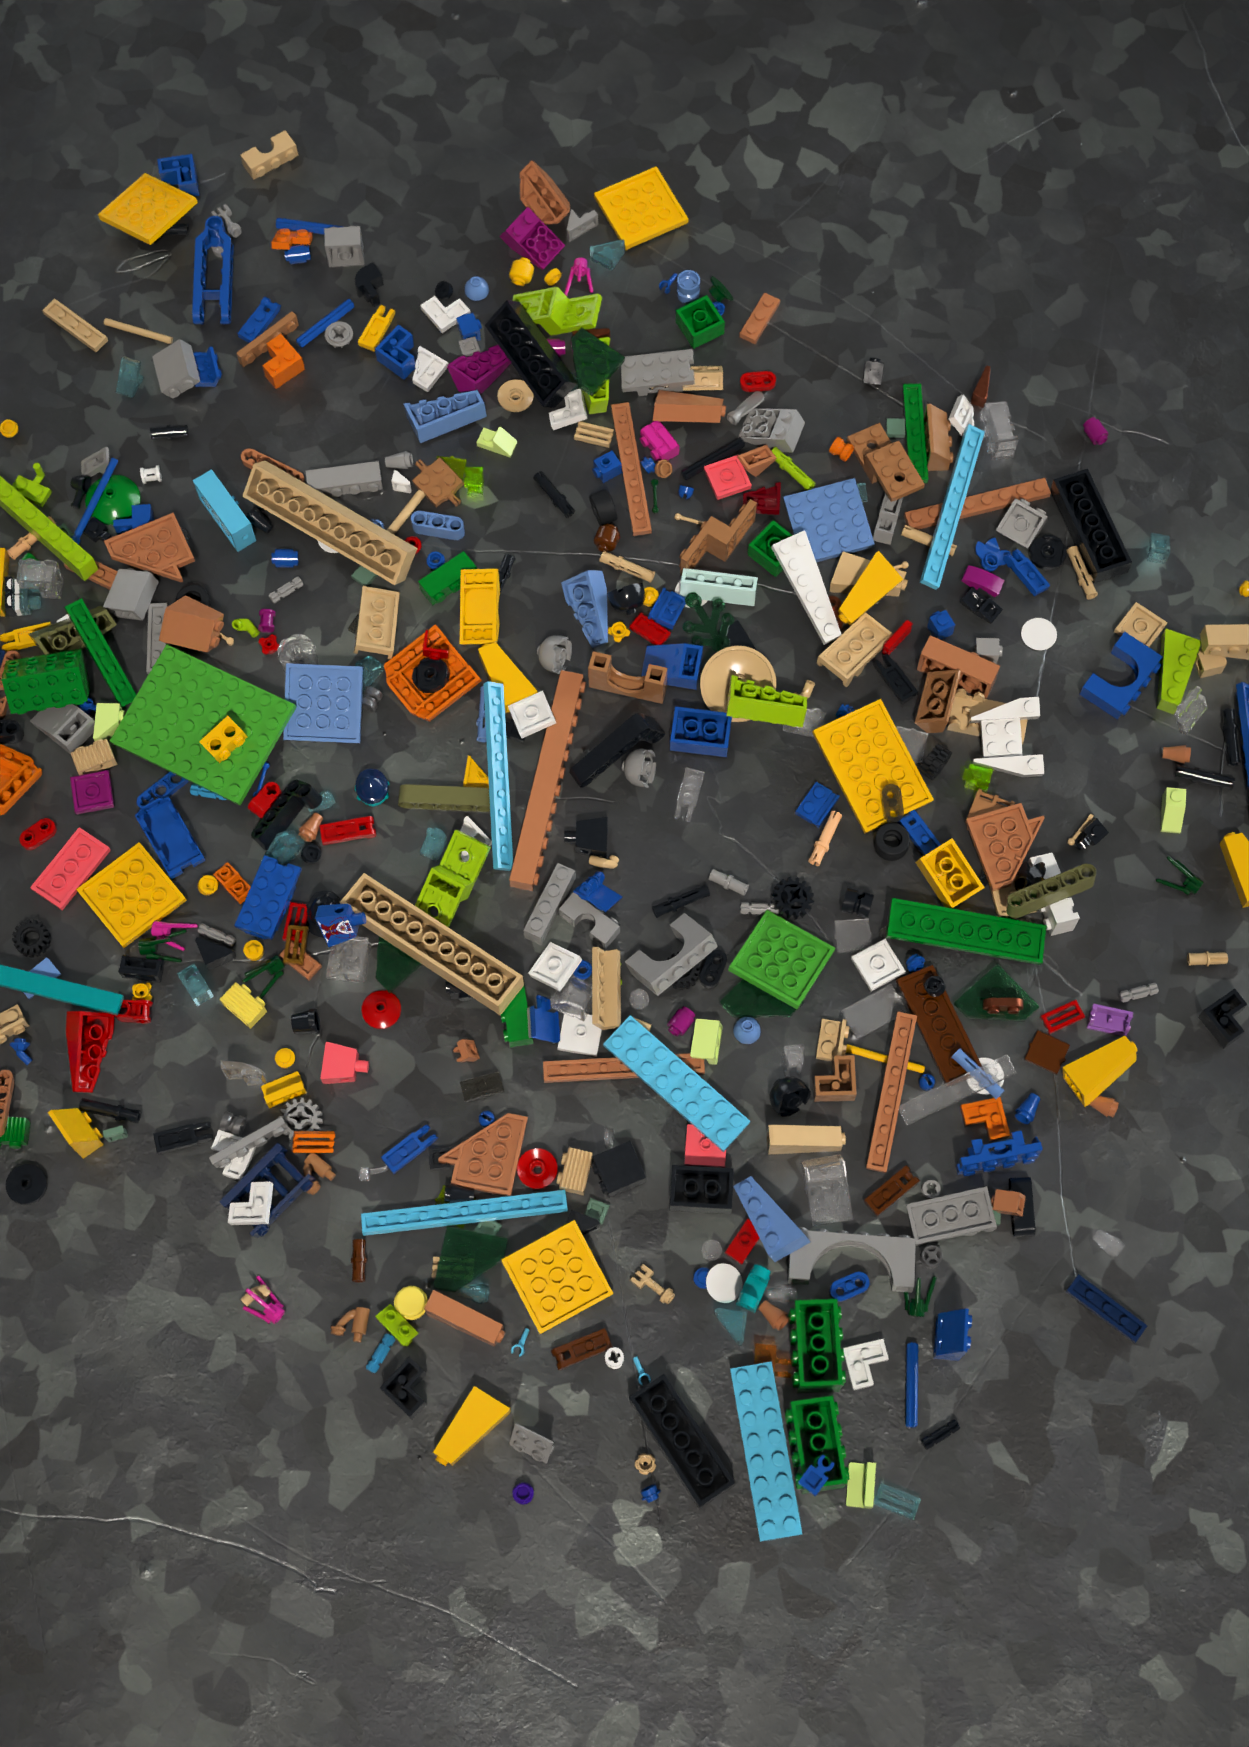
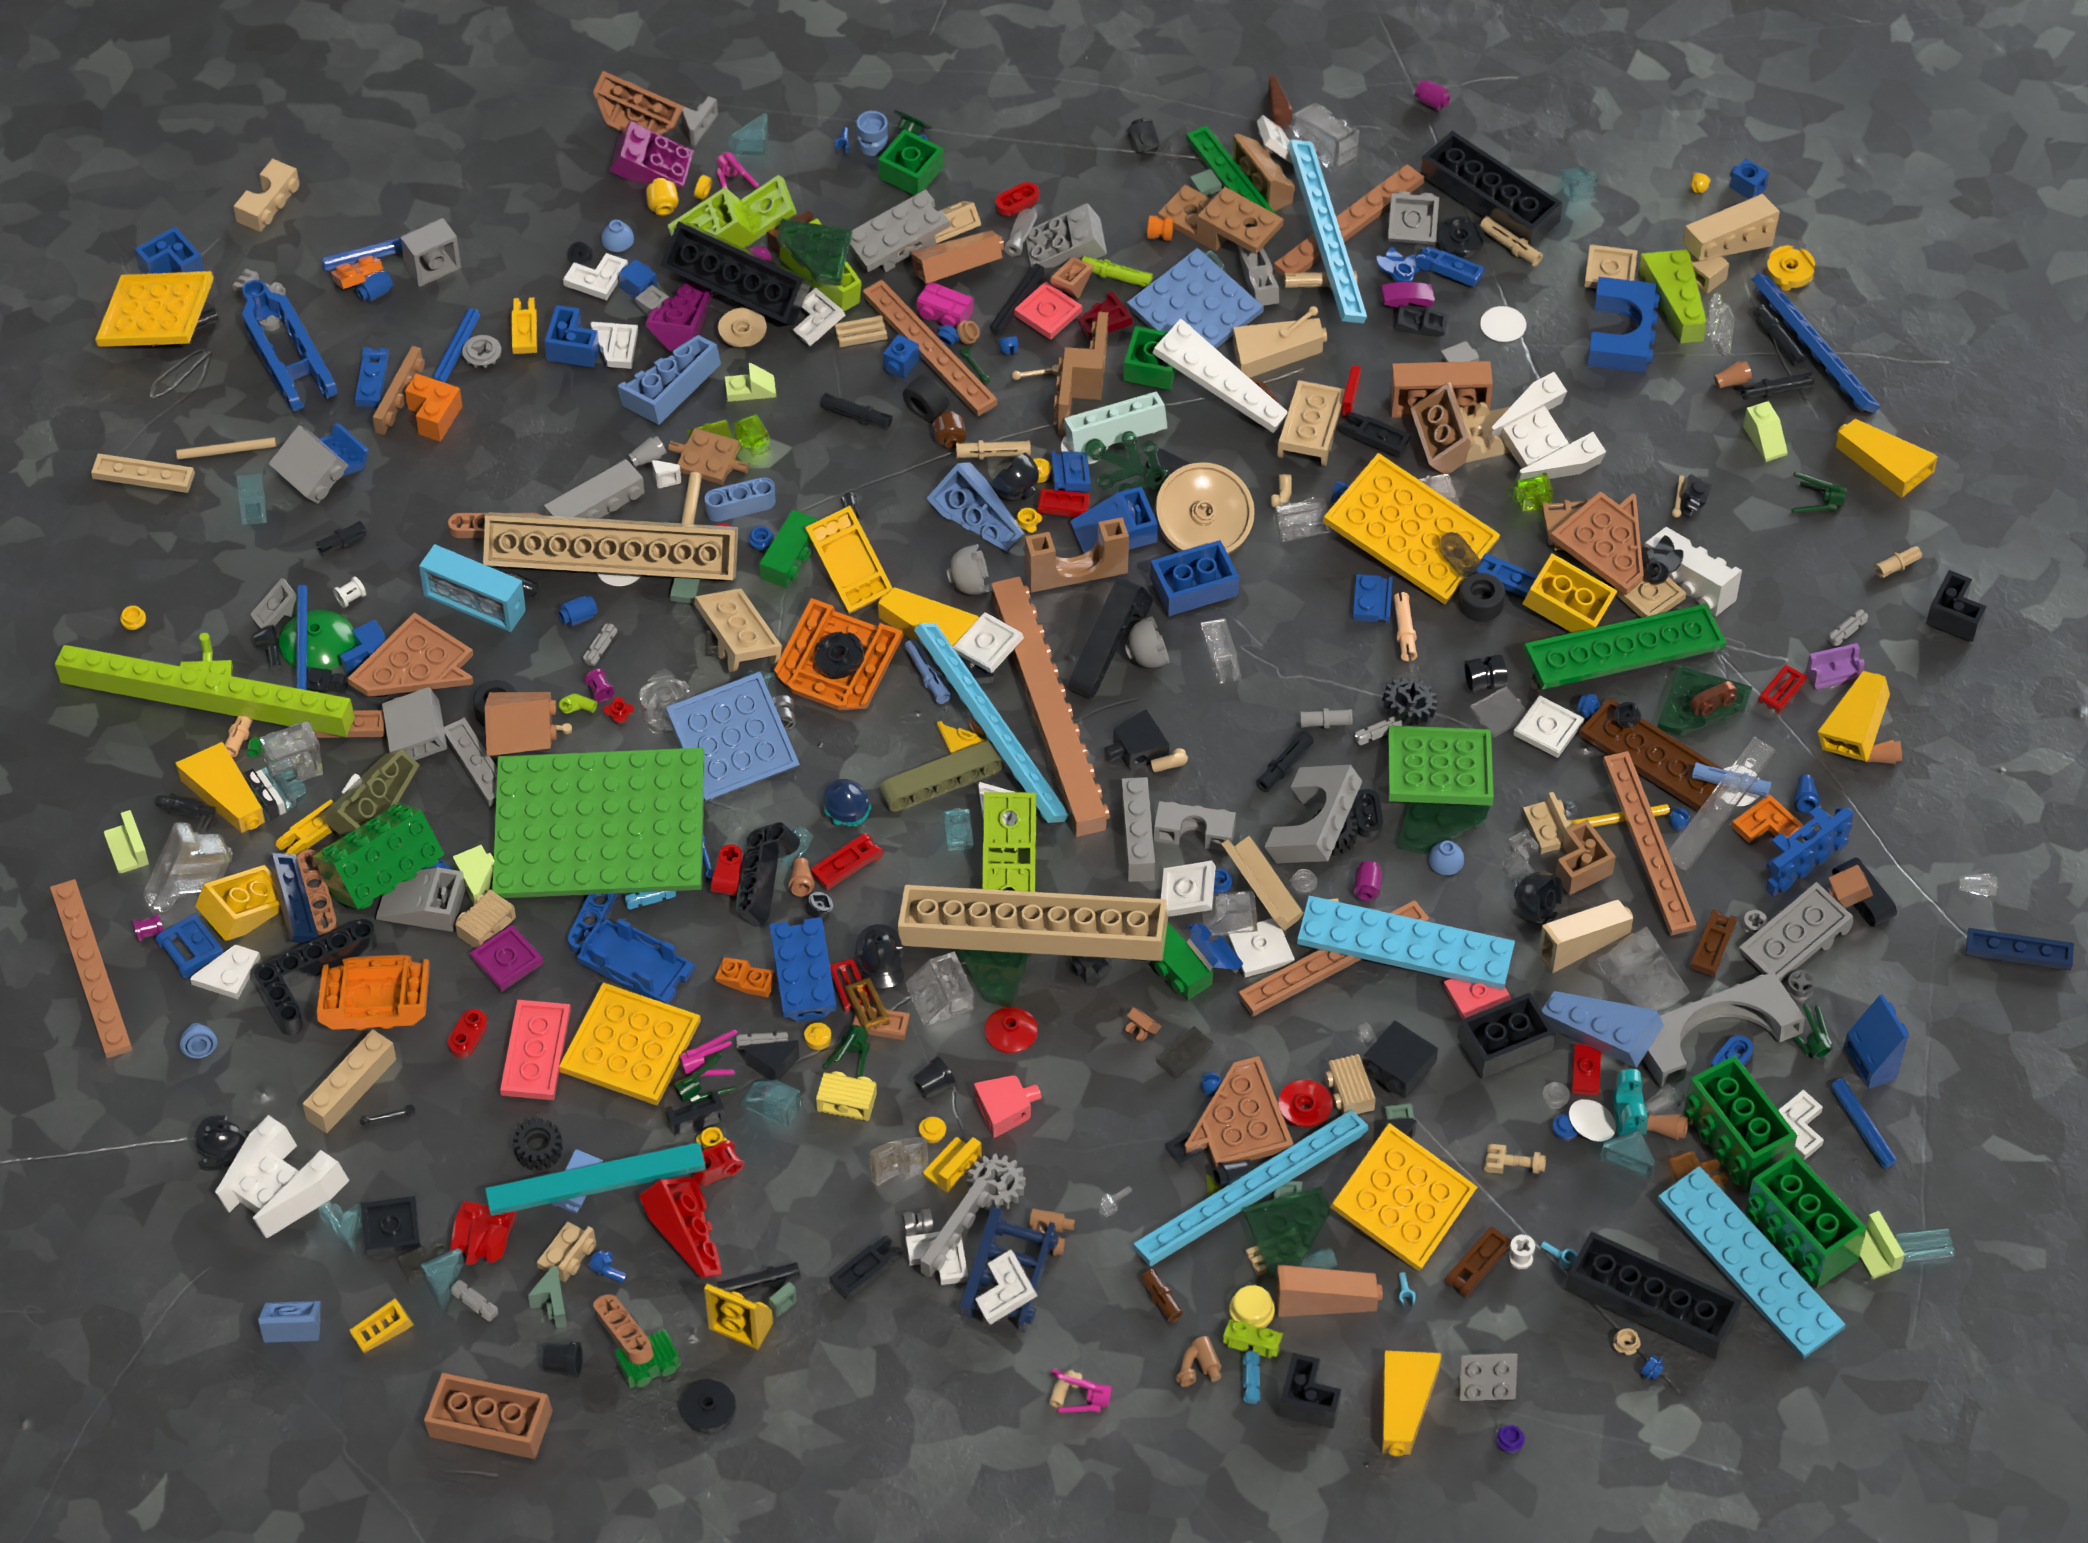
camera: 30 degrees left, 15 degrees down
green plate [64,598,136,707] -> none
yellow tile [197,875,218,896] -> none
yellow brick [199,716,247,763] -> none
clear light blue slope [261,829,305,866] -> none
orange tile [292,1131,335,1153] -> none
blue torso [315,904,366,947] -> none
black brick [355,262,384,307] -> none
blue hinge [381,1125,438,1174] -> none
red bracket [422,630,449,660] -> none
blue hinge [573,871,622,912] -> none
yellow plate [594,166,688,250] -> none
yellowish green panel [690,1019,723,1065] -> none
lime wedge [726,675,807,727] -> none
nougat plate [739,293,780,344] -> none
blue plate [798,1455,834,1496] -> none
yellow slope [838,551,903,625] -> none
clear piece [841,984,908,1040] -> none
black tyre [919,743,952,780] -> none
black axle [921,1419,960,1450] -> none
blue brick [927,610,955,640] -> none
olive beam [1006,864,1097,918] -> none
reddish brown piece [1024,1031,1070,1075] -> none

